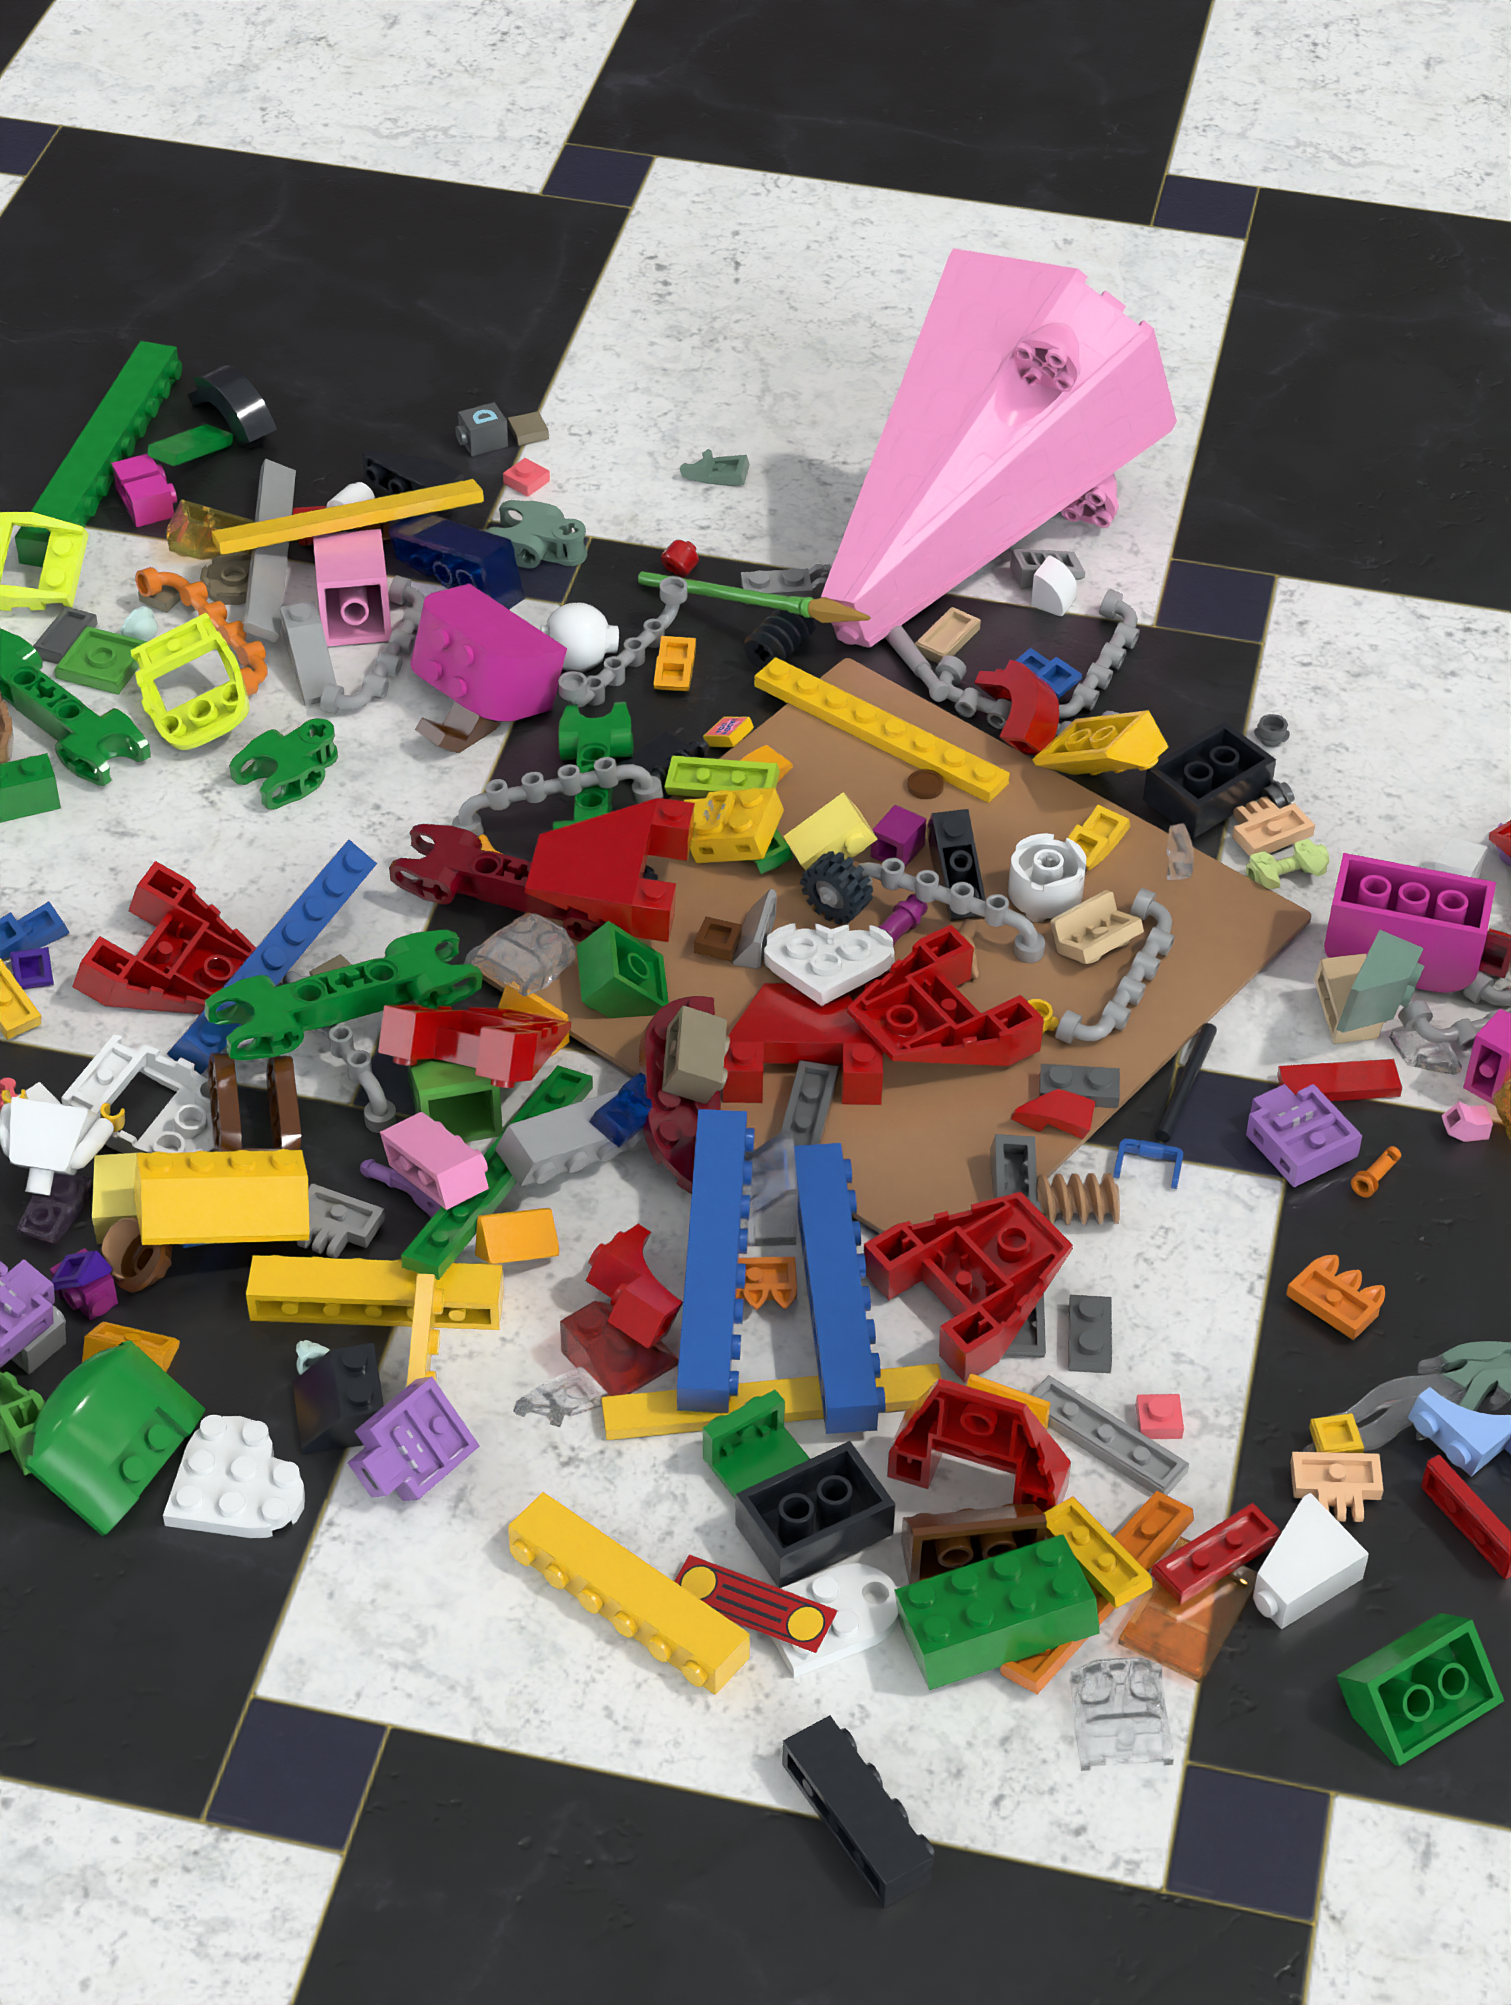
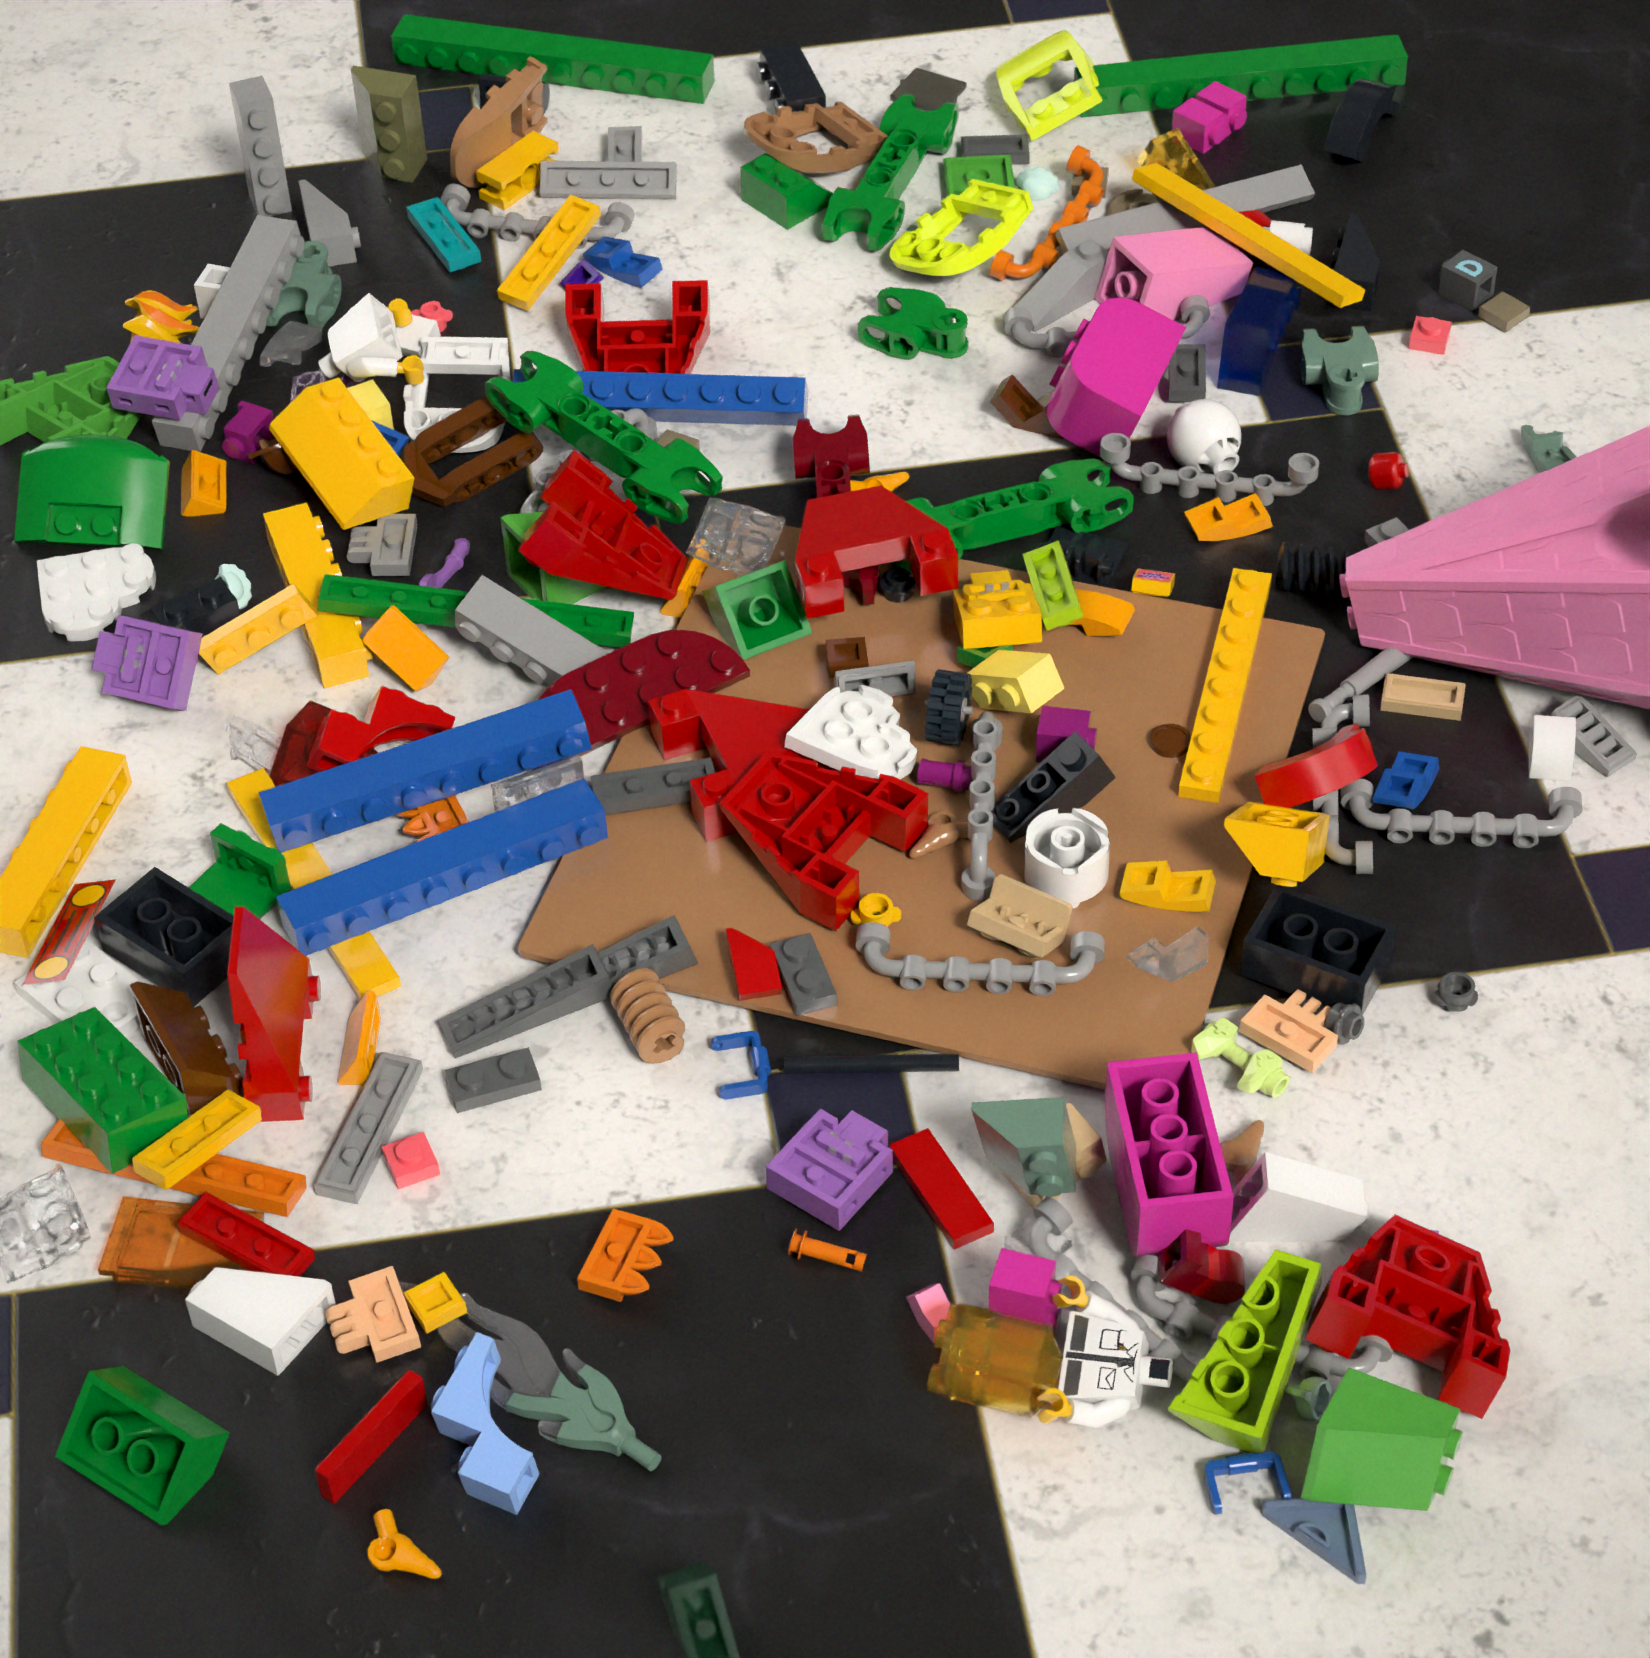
camera: 70 degrees right, 0 degrees up
dark purple slope [51,1250,112,1290] -> none
green tile [148,424,233,466] -> none
bright pink brick [380,1112,489,1210] -> none
light grey bar [452,757,663,836] -> none
clear blue slope [589,1072,653,1148] -> none
bright green piece [638,571,871,623] -> none
dark tan brick [662,1006,730,1104] -> none
red wedge [864,1192,1073,1383] -> none

